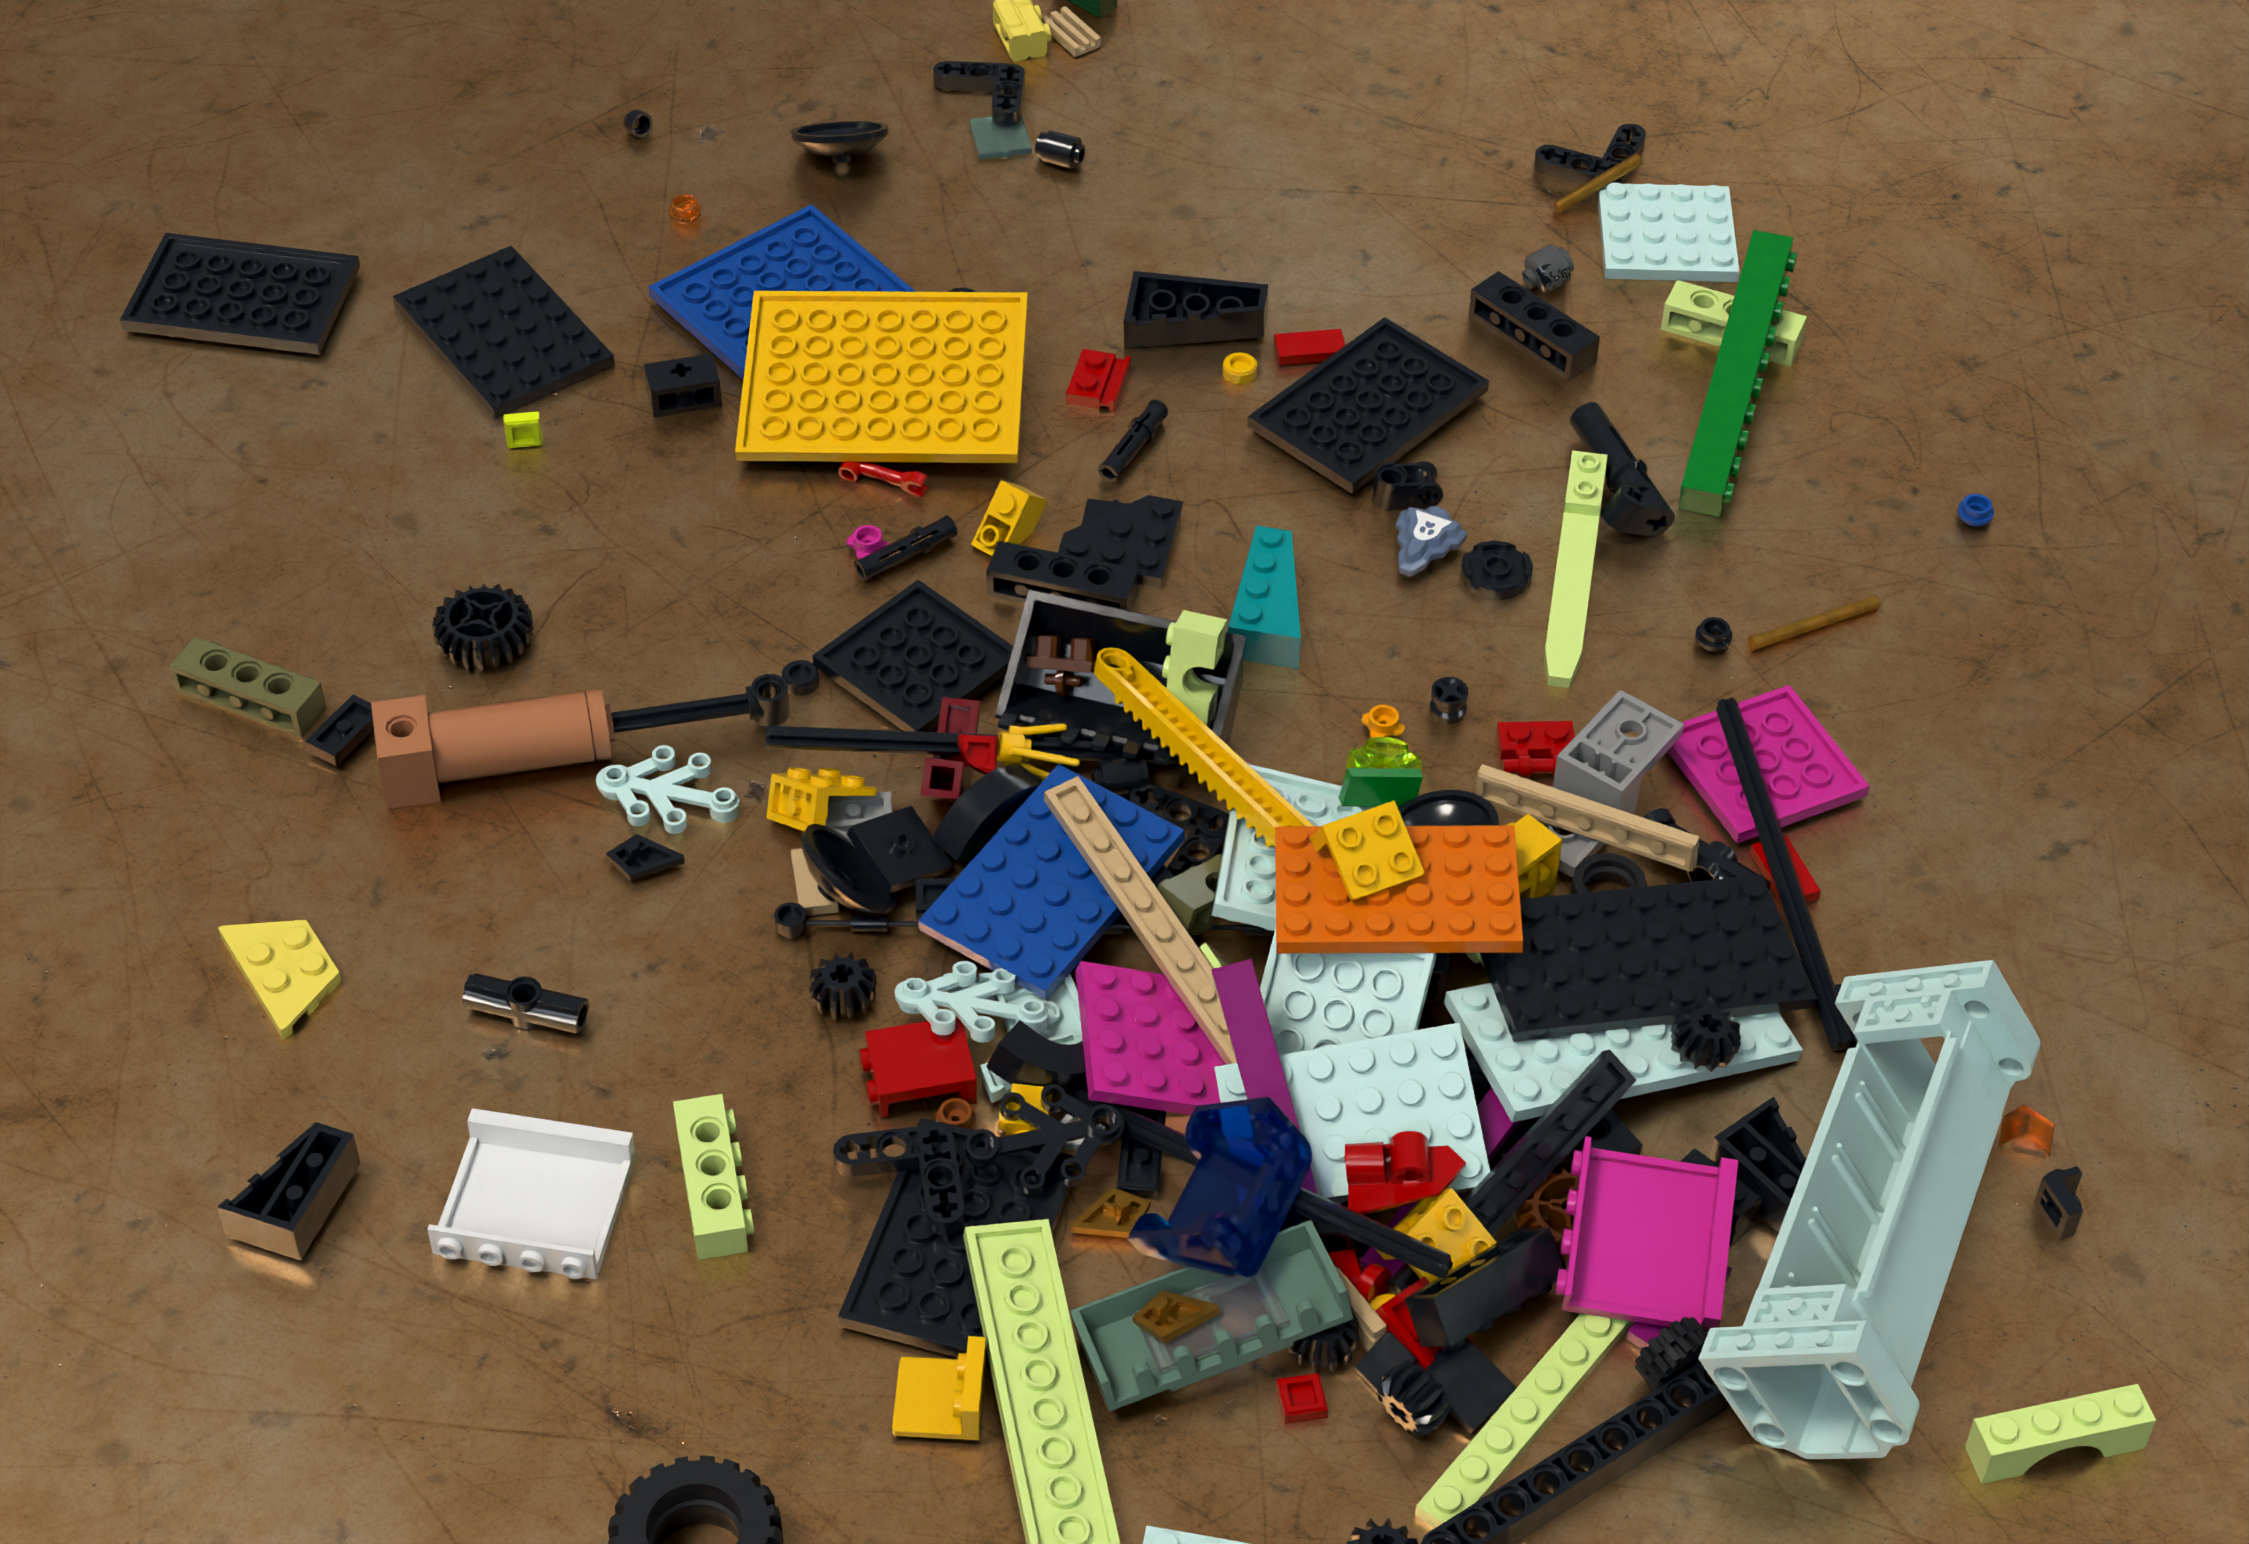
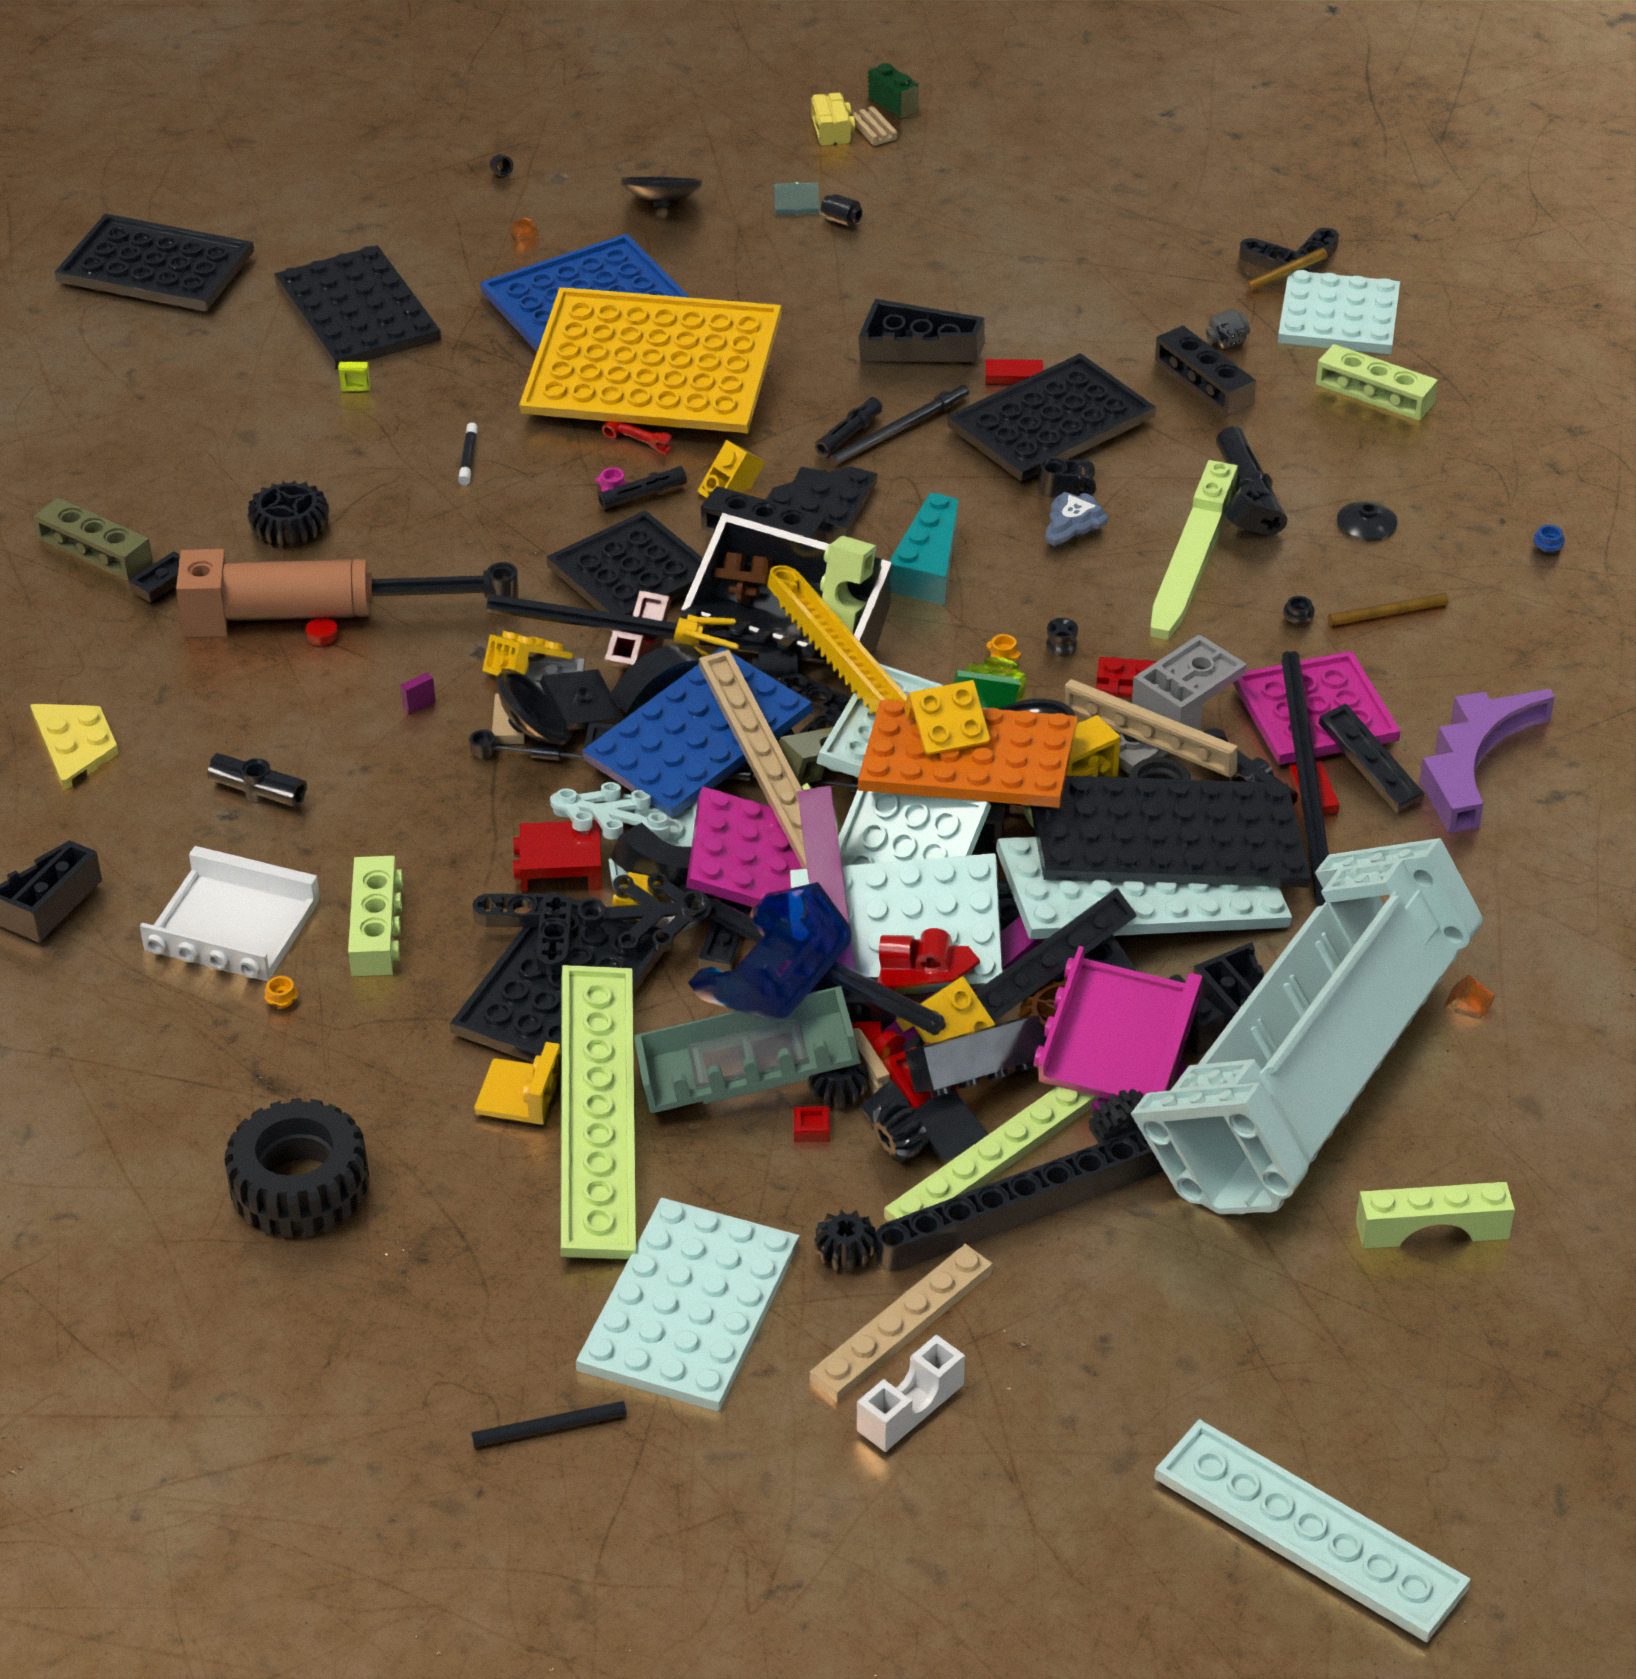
camera: 10 degrees right, 5 degrees down
light aqua plant [596,745,740,834] -> none
black piece [606,834,685,881] -> none
black brick [644,353,722,417] -> none
black tile [782,660,819,696] -> none
black gear [809,952,877,1020] -> none
black beam [933,61,1025,127] -> none
dark orange plate [935,1098,976,1130] -> none
red tile [957,734,997,775] -> none
red plate [1066,349,1131,412] -> none
pearl gold piece [1071,1187,1151,1238] -> none
pearl gold piece [1132,1290,1220,1343] -> none
yellow tile [1223,352,1257,385] -> none
black tile [1460,540,1533,600] -> none
black gear [1671,1002,1741,1072] -> none
green brick [1678,230,1797,517] -> none
black bracket [2034,1166,2083,1240] -> none
none -> light orange plate [264,976,299,1008]
none -> red tile [306,618,338,646]
none -> magenta tile [400,672,436,714]
none -> bar [458,423,478,485]
none -> black bar [830,385,969,466]
none -> black tile [1318,703,1425,813]
none -> black dish [1337,501,1398,541]
none -> medium lavender arch [1419,689,1555,833]

